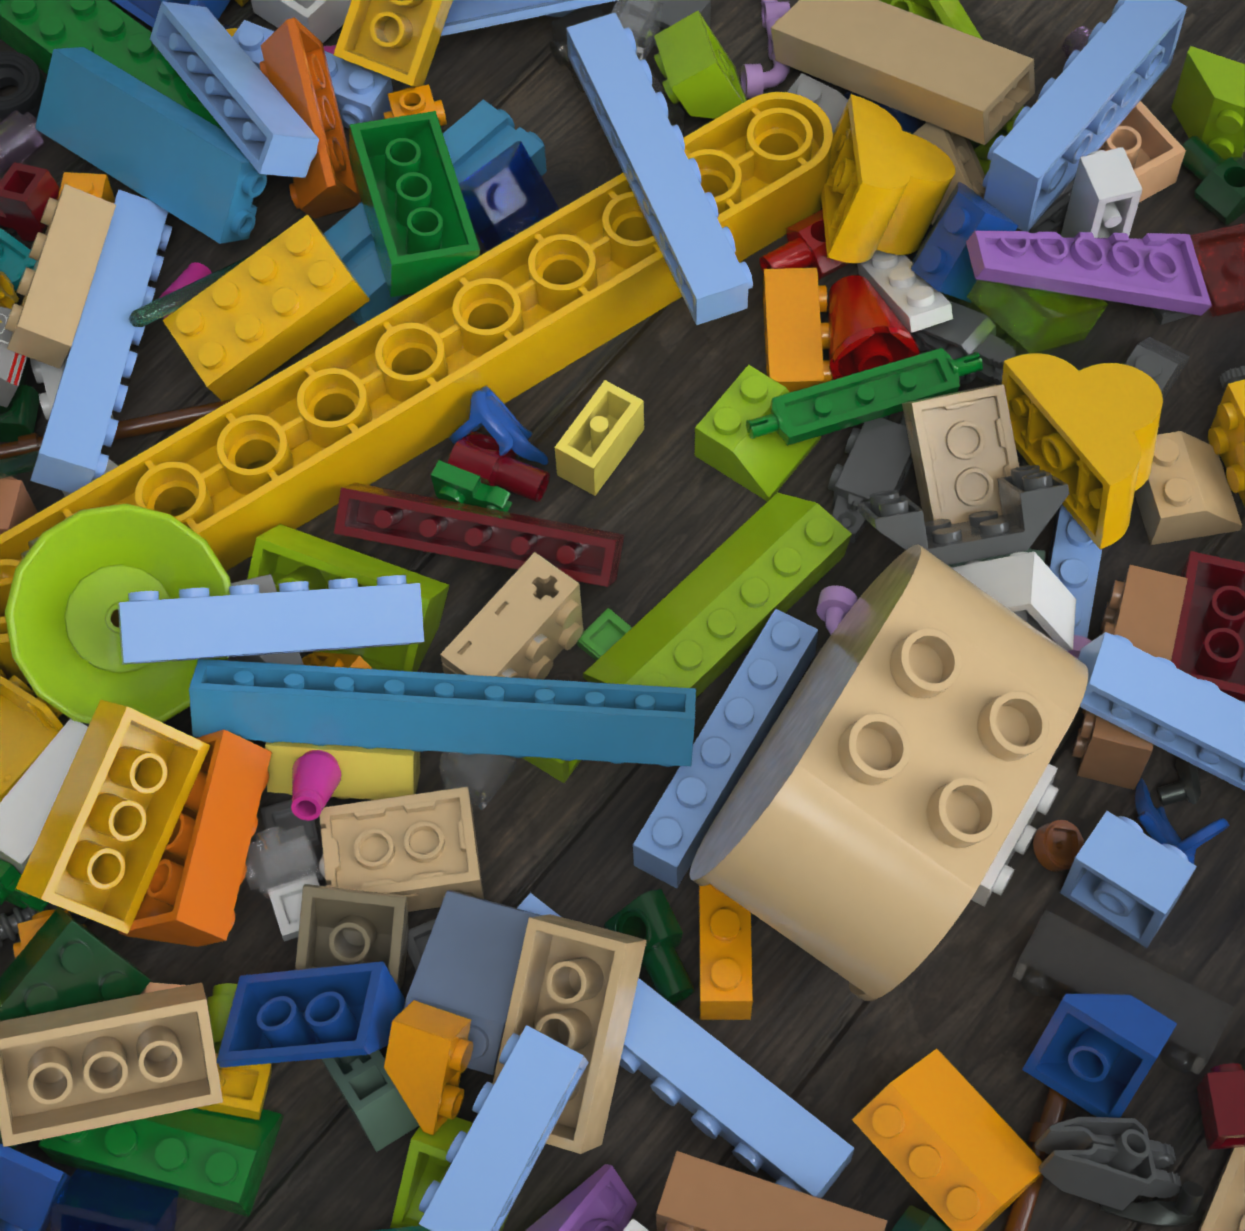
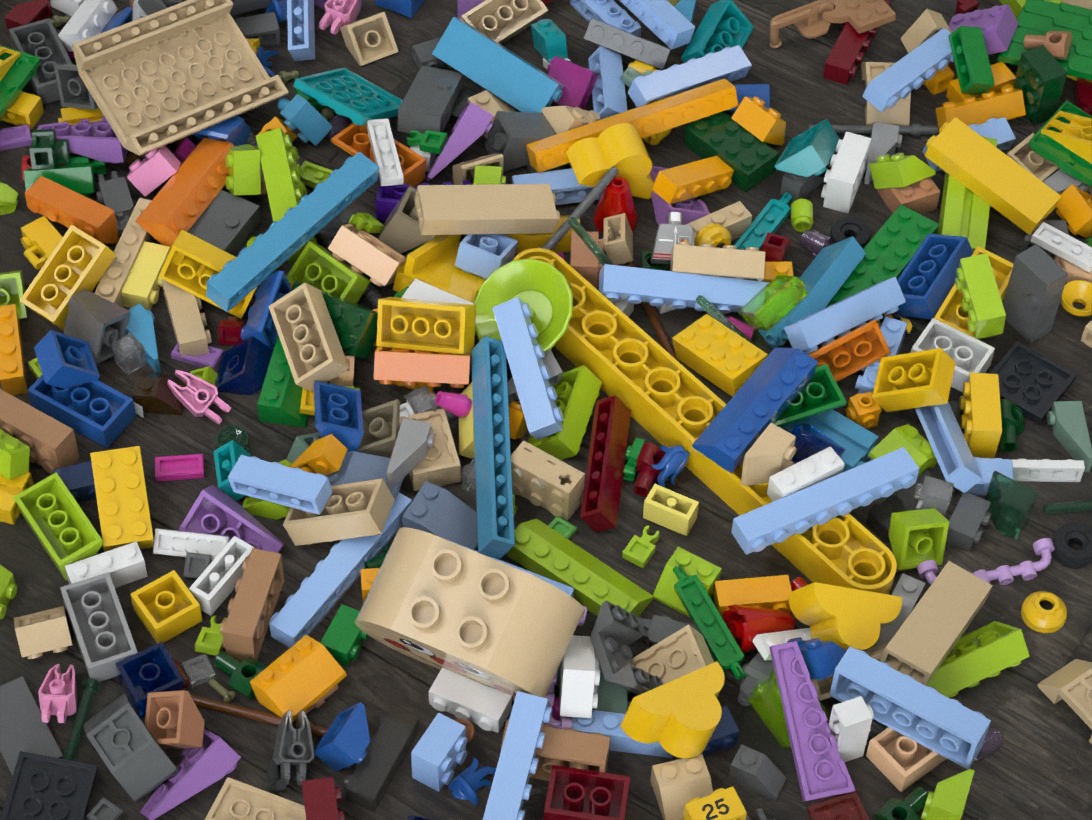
camera: 80 degrees right, 10 degrees down
none -> green brick [320,604,369,667]
none -> light grey slope [386,418,435,489]
none -> sand blue slope [402,481,478,550]
none -> lime plate [622,525,659,568]
none -> blue slope [692,347,818,474]
none -> clear neon green brick [738,275,808,331]
none -> tan slope [740,423,797,486]
none -> white brick [767,446,845,502]
none -> lime slope [868,424,938,480]

